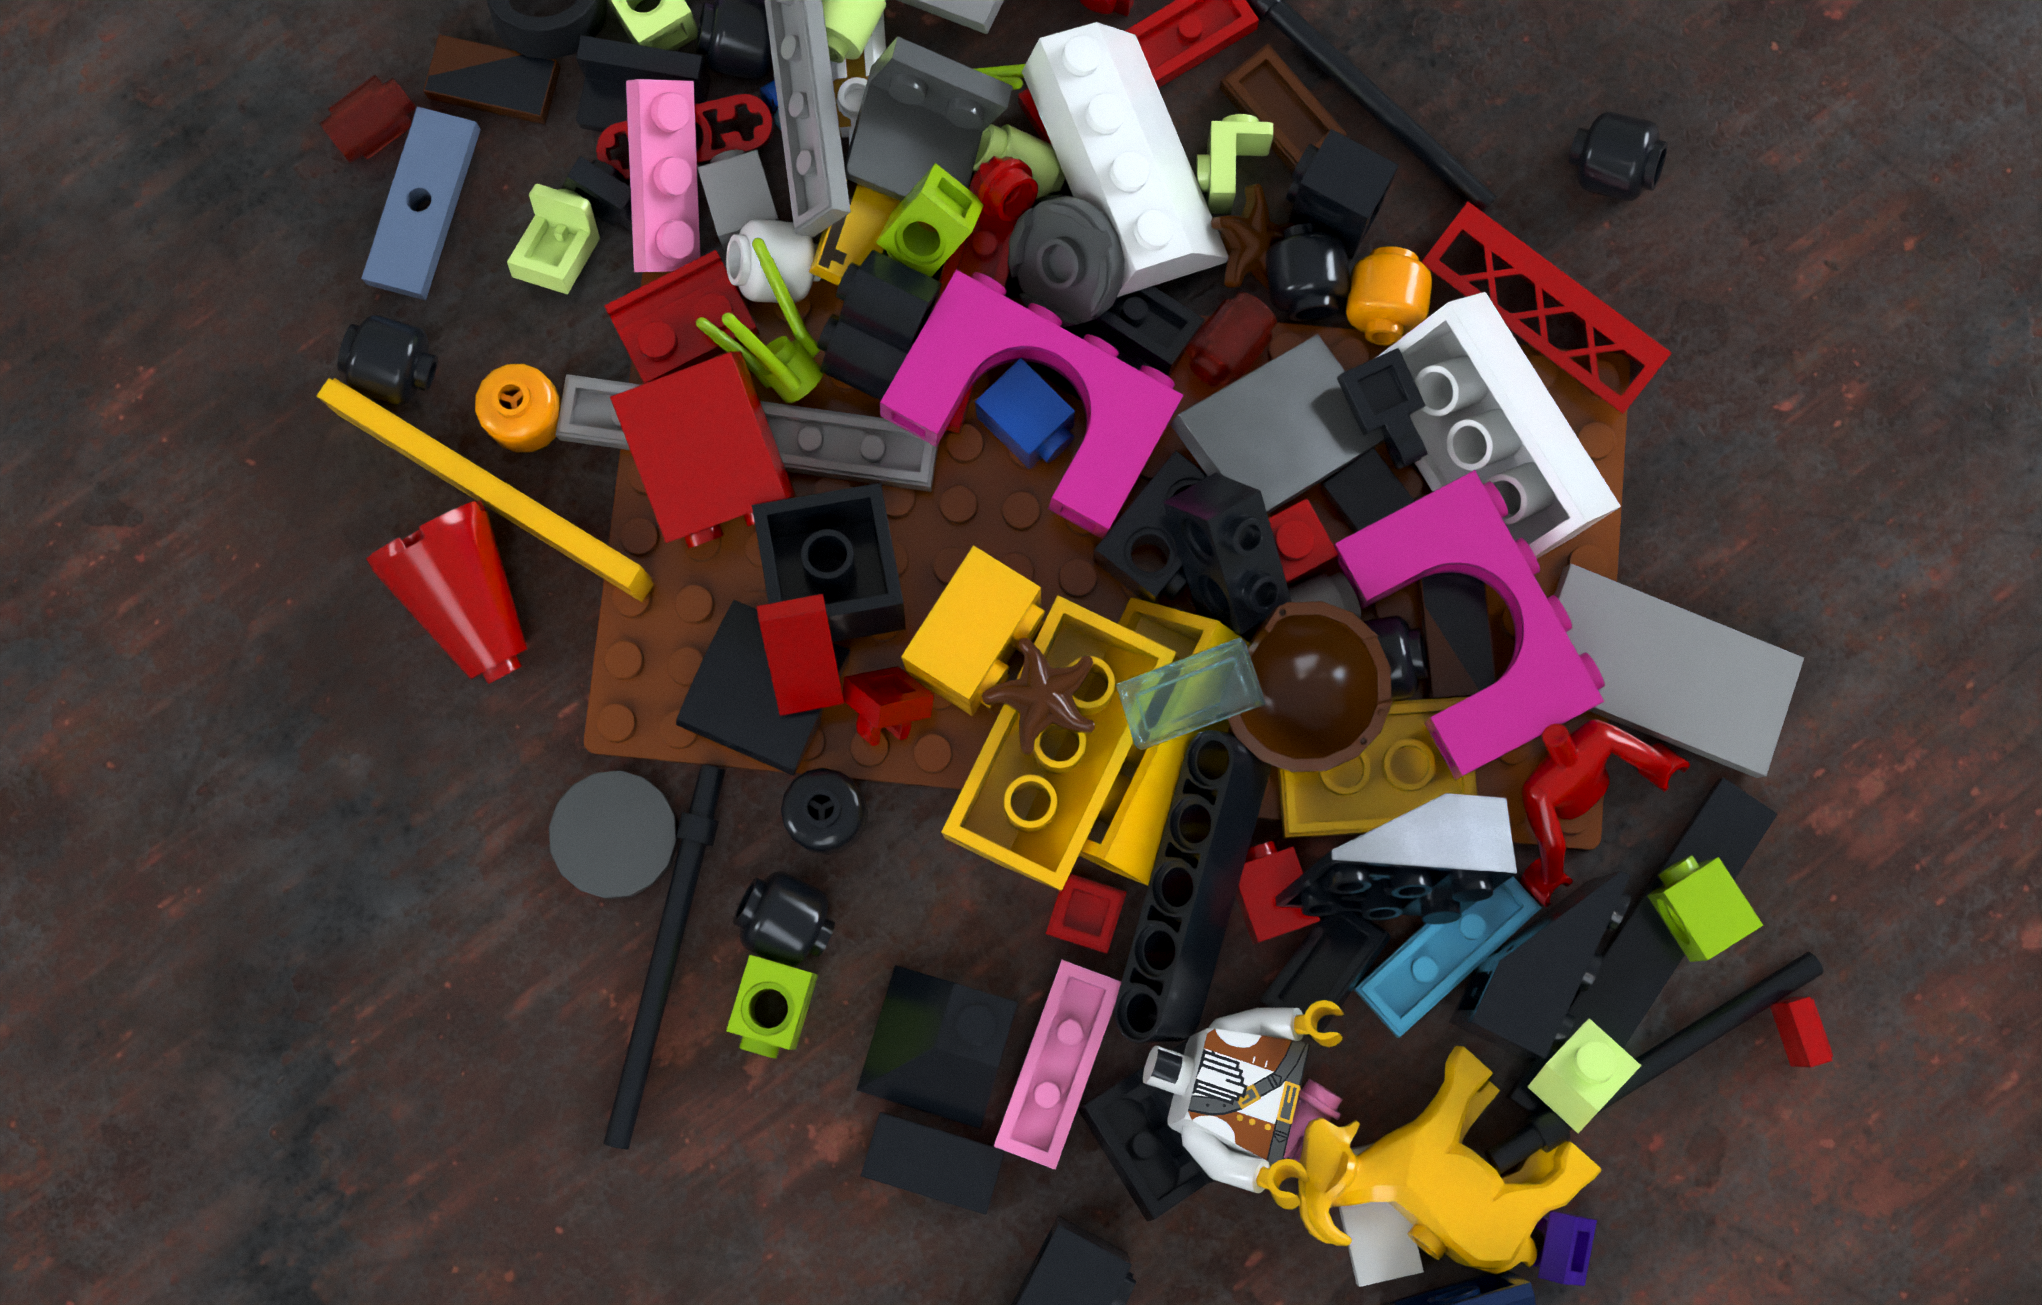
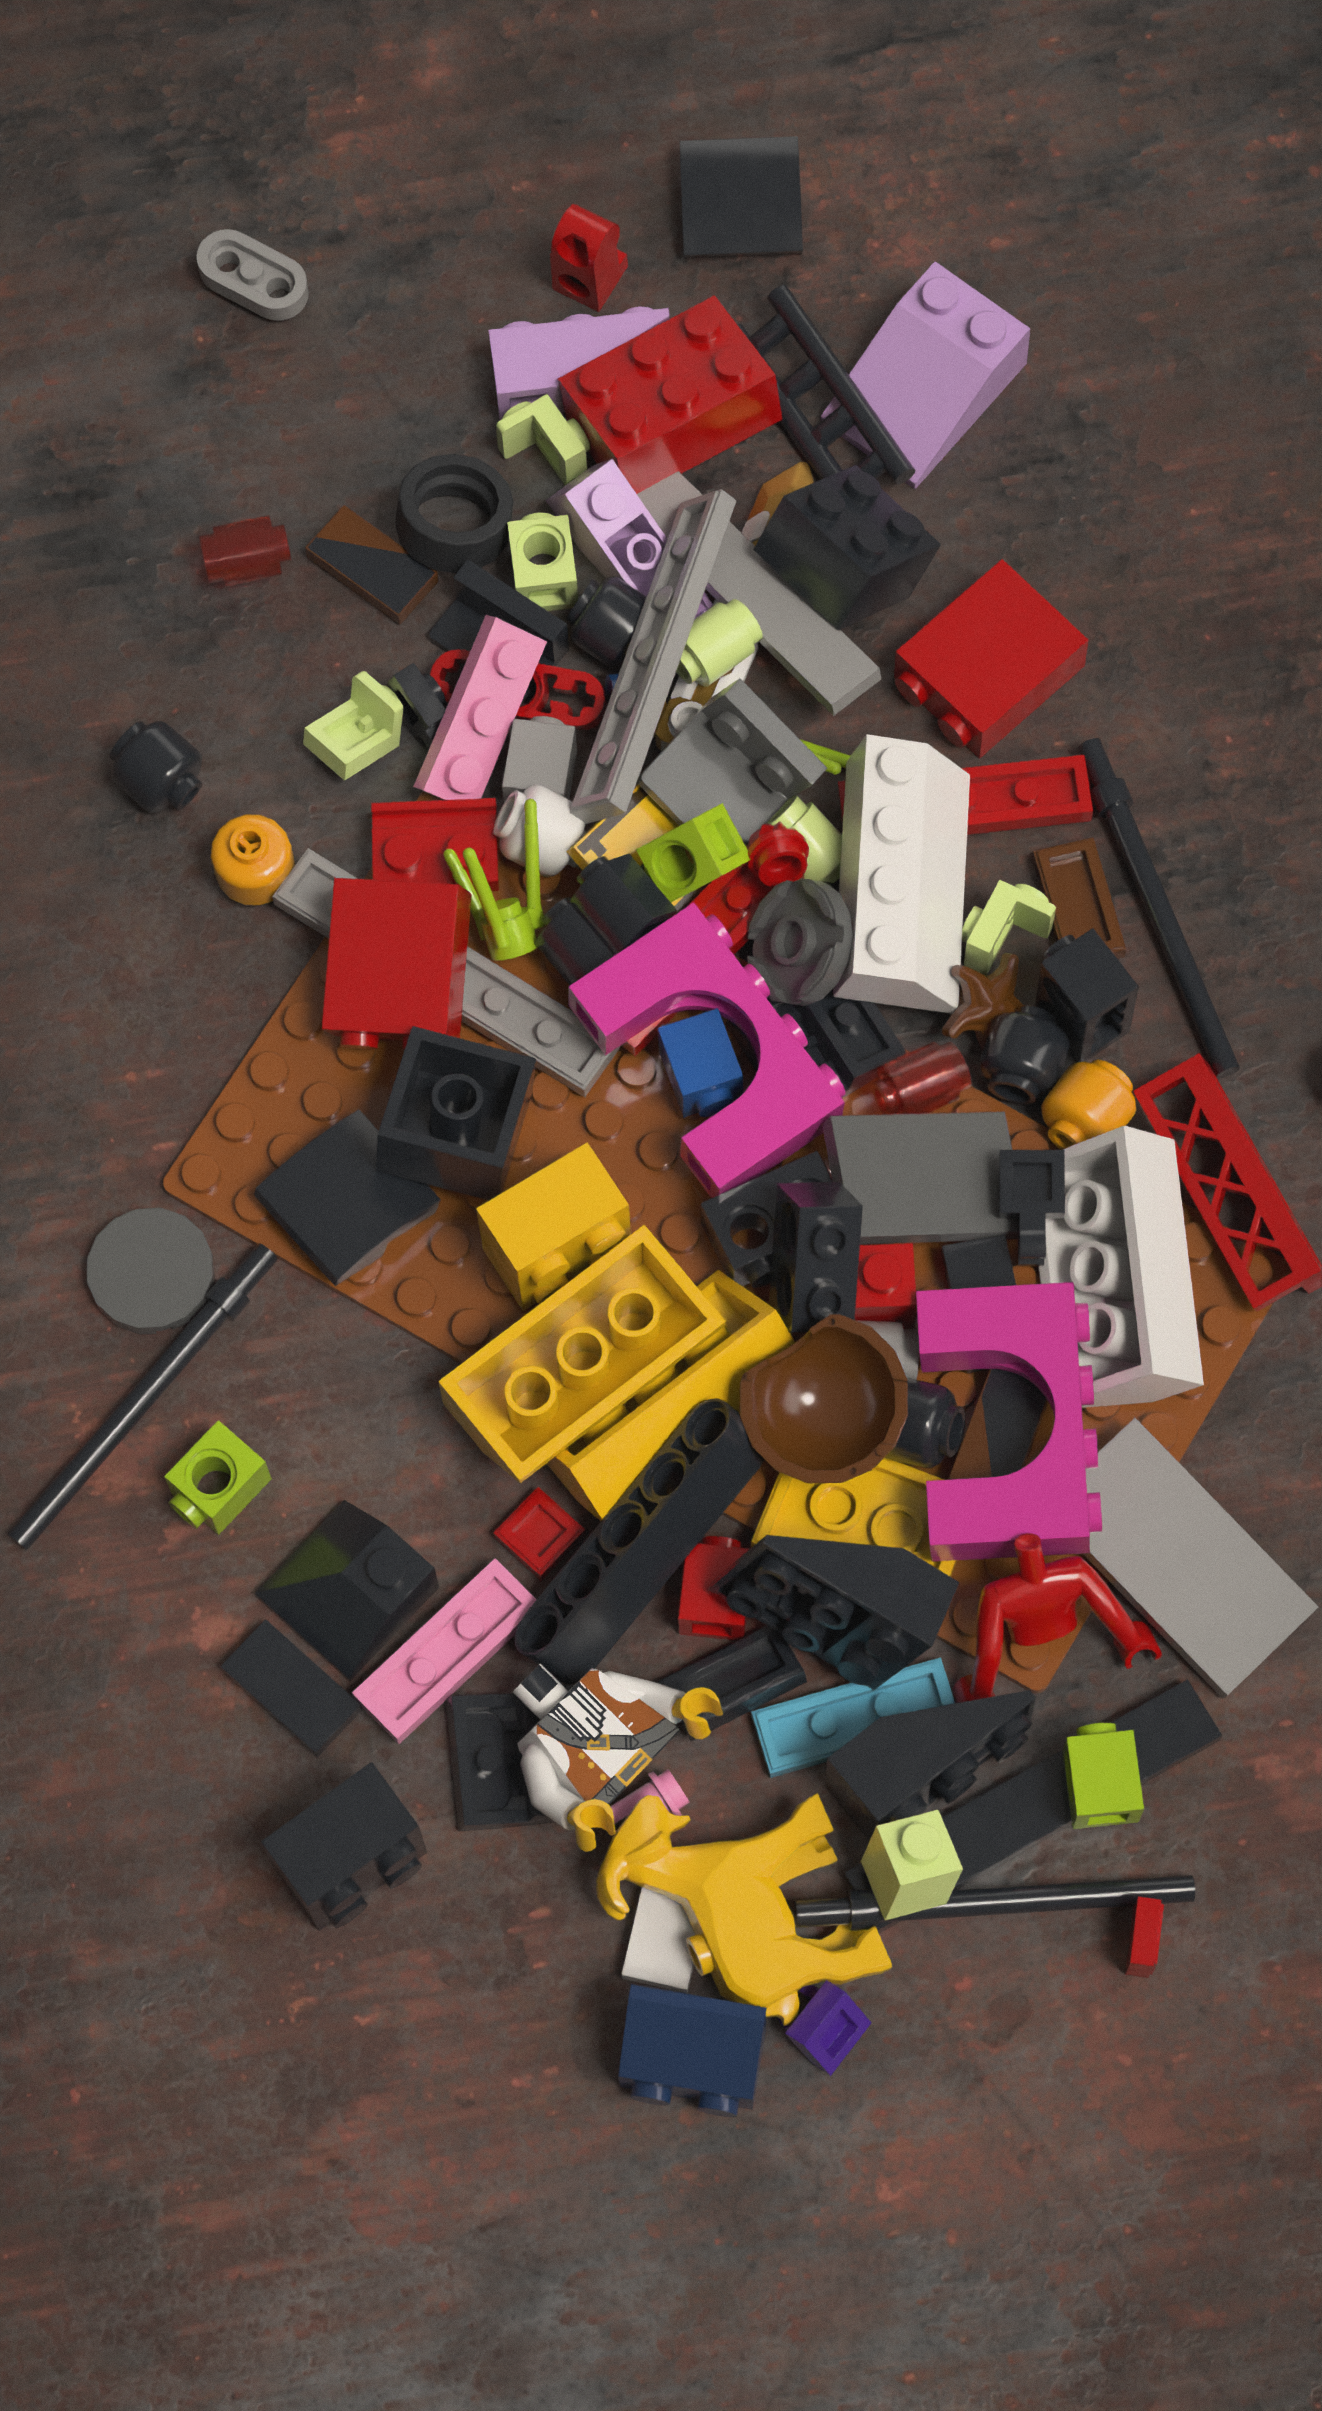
camera: 25 degrees right, 10 degrees down
yellow tile [316,378,654,602] -> none
sand blue tile [361,106,481,301] -> none
red cone [366,500,527,684] -> none
black head [733,871,835,967] -> none
red tile [757,594,844,716] -> none
black head [781,768,868,855] -> none
red tile [842,666,934,746] -> none
reddish brown animal [982,638,1095,755] -> none
clear light blue tile [1116,637,1266,750] -> none

